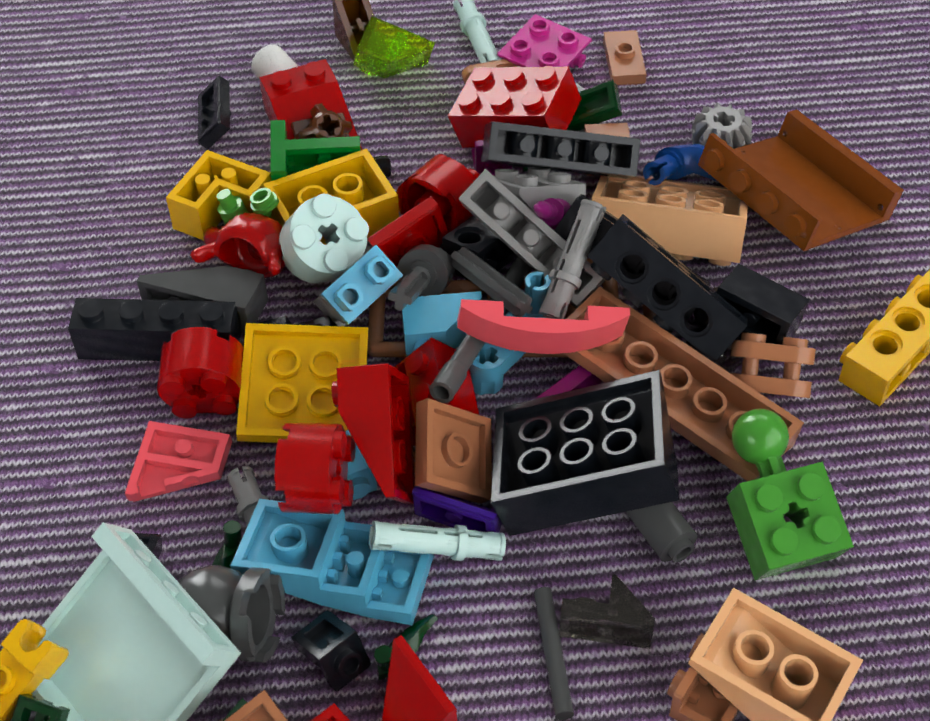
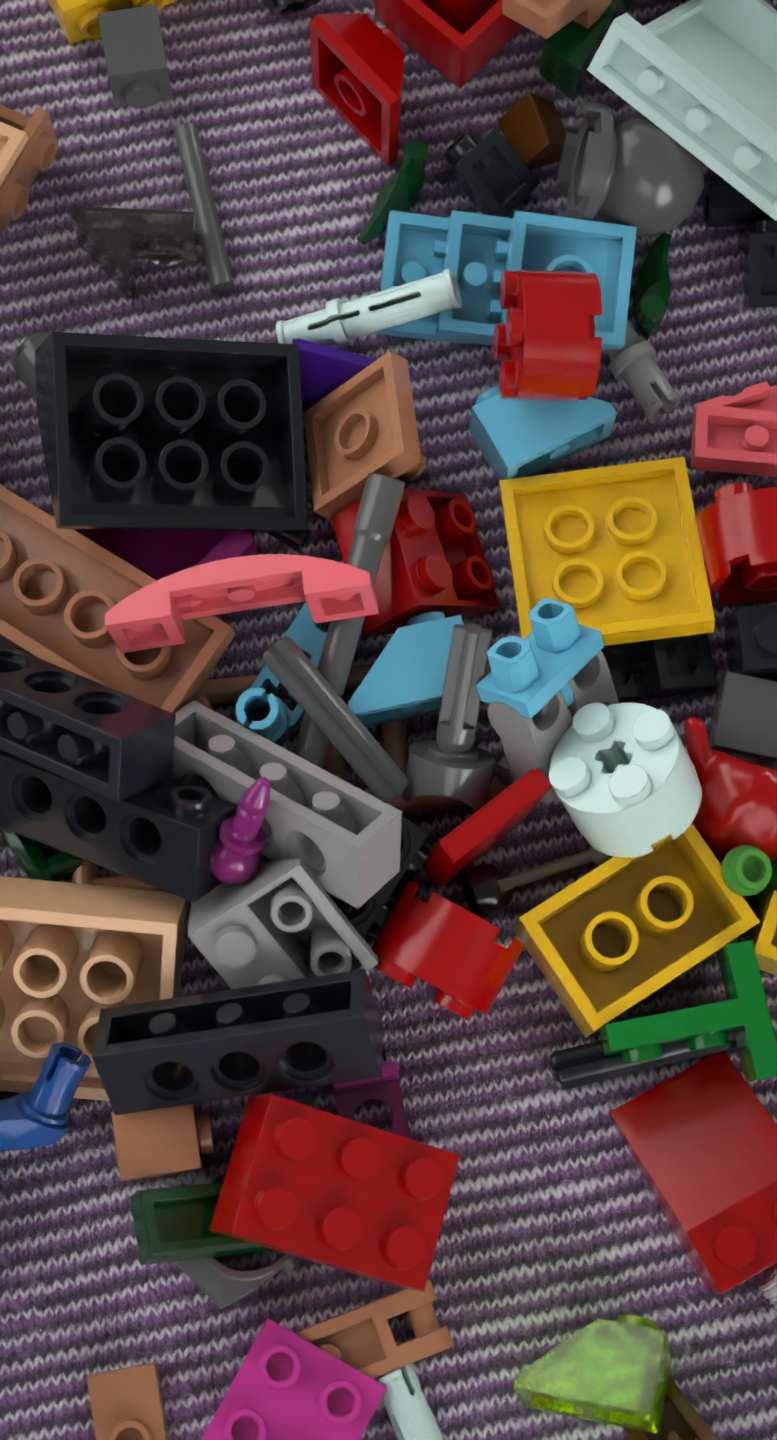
camera: 170 degrees right, 25 degrees up
reddish brown piece [291,103,352,139] -> none
red slope [331,363,415,505] -> none
light grey pin [538,199,607,319] -> none
none -> reddish brown slope [498,92,566,170]

